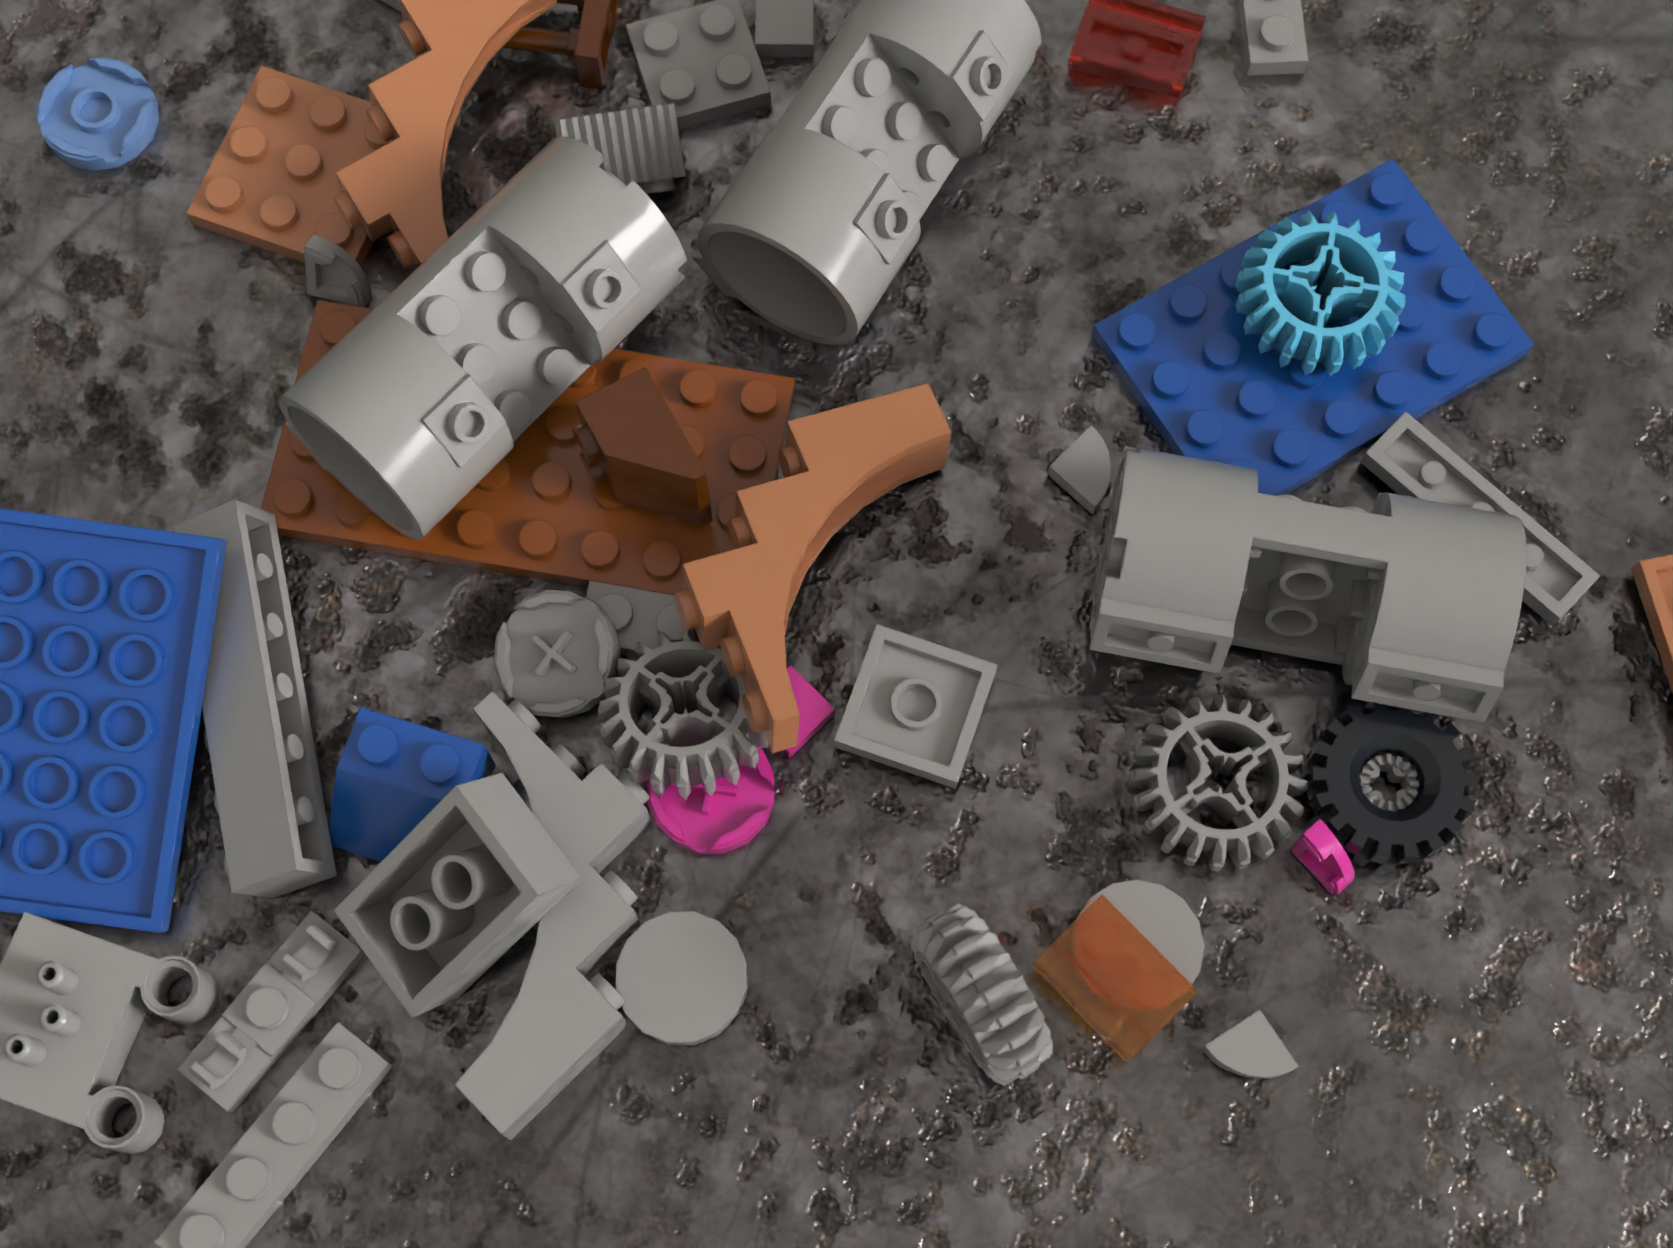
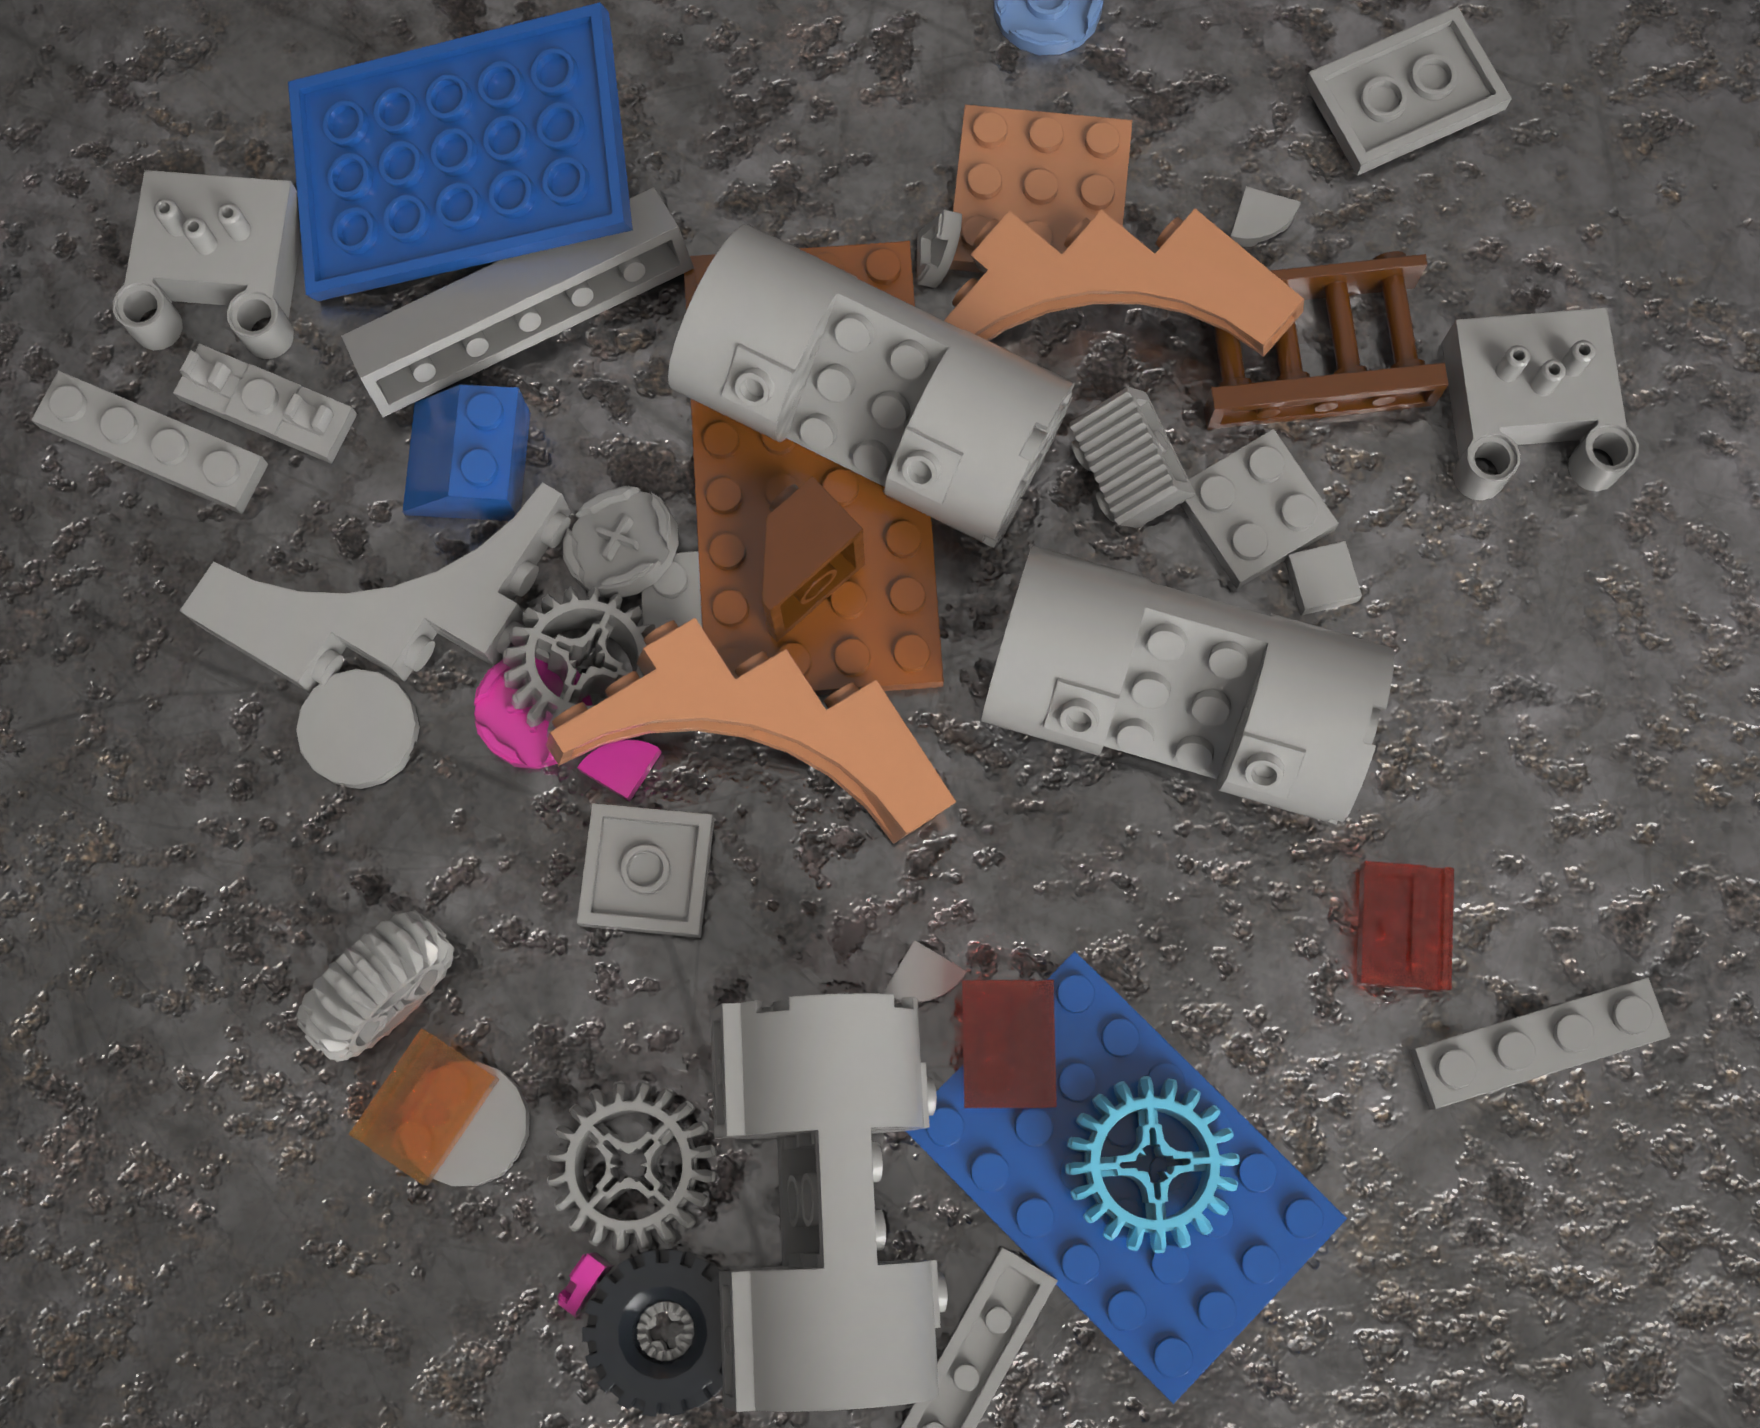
camera: 80 degrees right, 5 degrees up
light grey brick [334,773,582,1018] -> none
light grey tile [1201,1010,1299,1079] -> none
none -> clear red plate [962,980,1057,1109]

